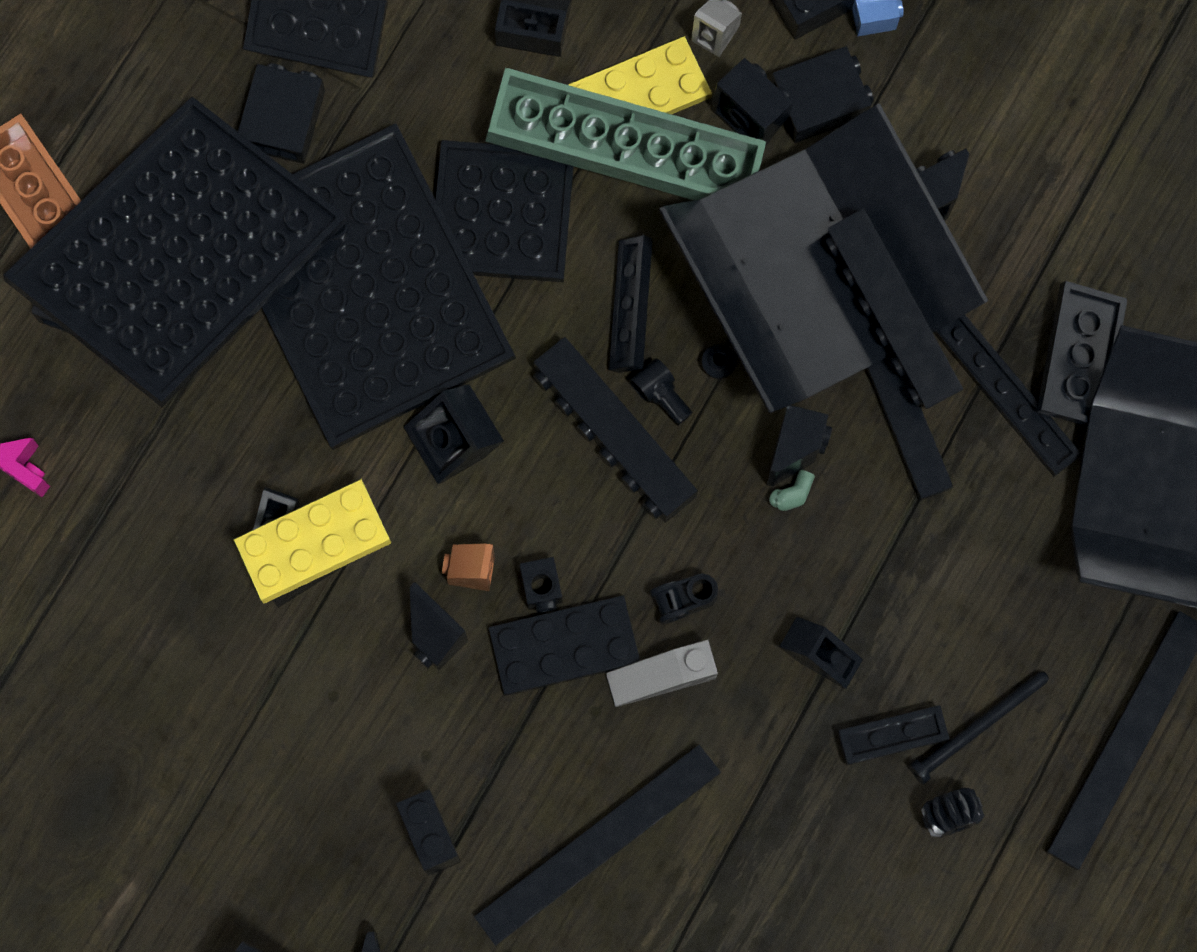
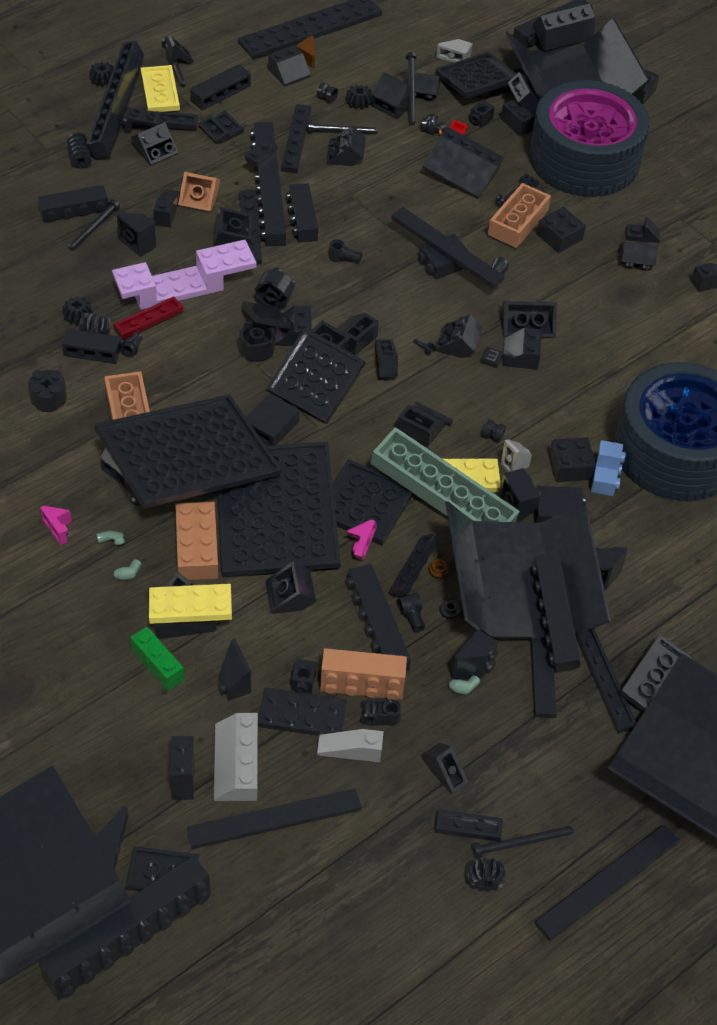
camera: 20 degrees right, 25 degrees down
nougat slope [442,544,495,591] -> none
none -> sand green arm [96,530,125,546]
none -> sand green arm [114,559,142,580]
none -> green brick [130,627,184,691]
none -> nougat brick [176,502,218,580]
none -> light grey slope [214,713,258,801]
none -> nougat brick [320,648,407,700]
none -> dark pink slope [347,520,377,562]
none -> reddish brown plate [429,559,449,578]

